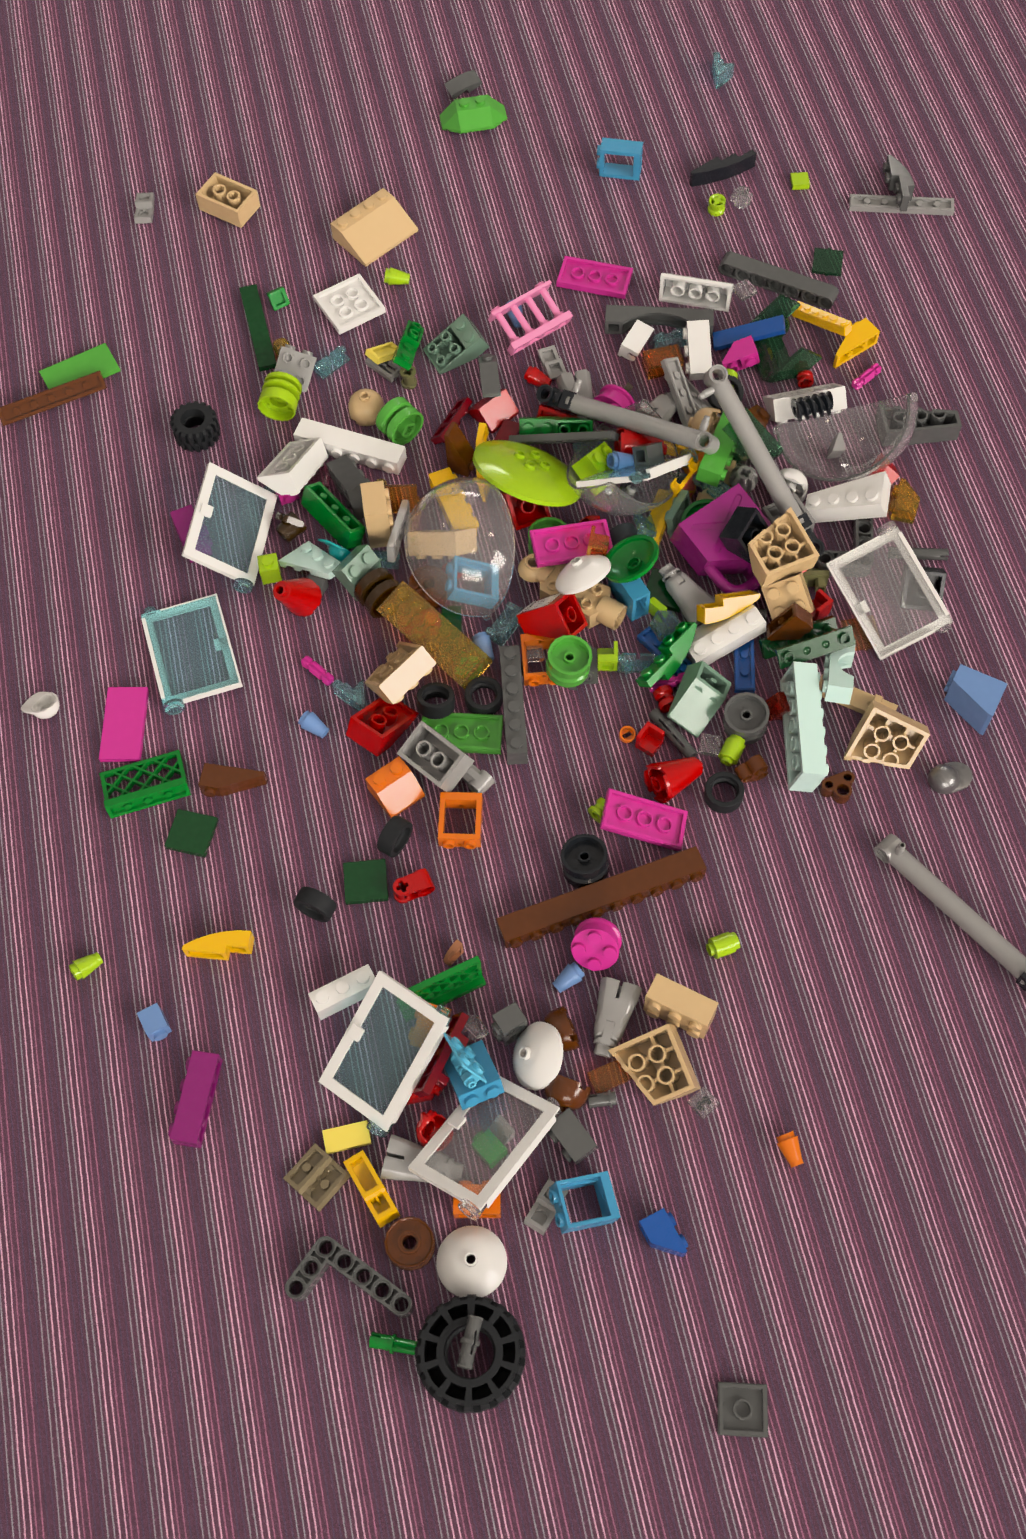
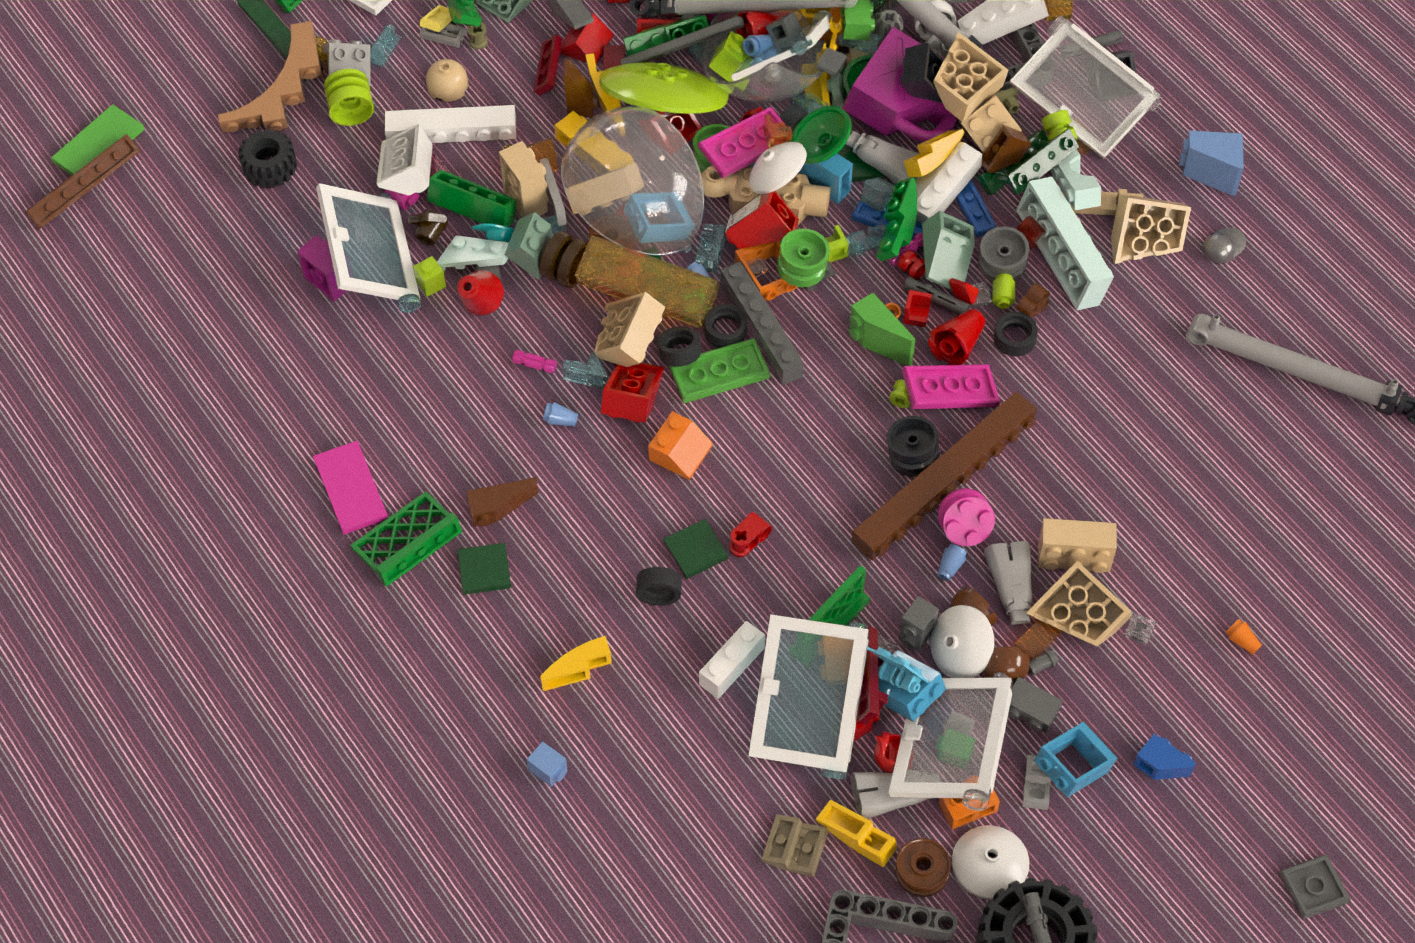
camera: 25 degrees left, 5 degrees down
white cap [21,692,60,719] -> none
lime cone [68,952,103,981] -> none
clear light blue door [141,593,243,715] -> none
magenta brick [168,1050,223,1148] -> none
light yellow tile [322,1120,372,1154] -> none
dark grey wedge [326,455,370,520] -> none
bright green wheel [376,397,424,445] -> none
black tyre [377,815,413,858] -> none
light grey brick [396,720,474,792] -> none
orange window [438,792,483,849] -> none
nougat tile [443,940,464,966] -> none
light grey piece [461,764,495,795] -> none
lime tile [649,597,667,623] -> none
lime brick [706,932,740,959] -> none
red panel [811,589,834,621] -> none
reddish brown piece [819,771,855,804] -> none
none -> medium nougat arch [218,21,322,132]
none -> dark grey slope [816,48,847,76]
none -> bright green slope [849,293,915,366]
none -> red slope [949,278,979,305]
none -> lime wheel [1041,110,1078,140]

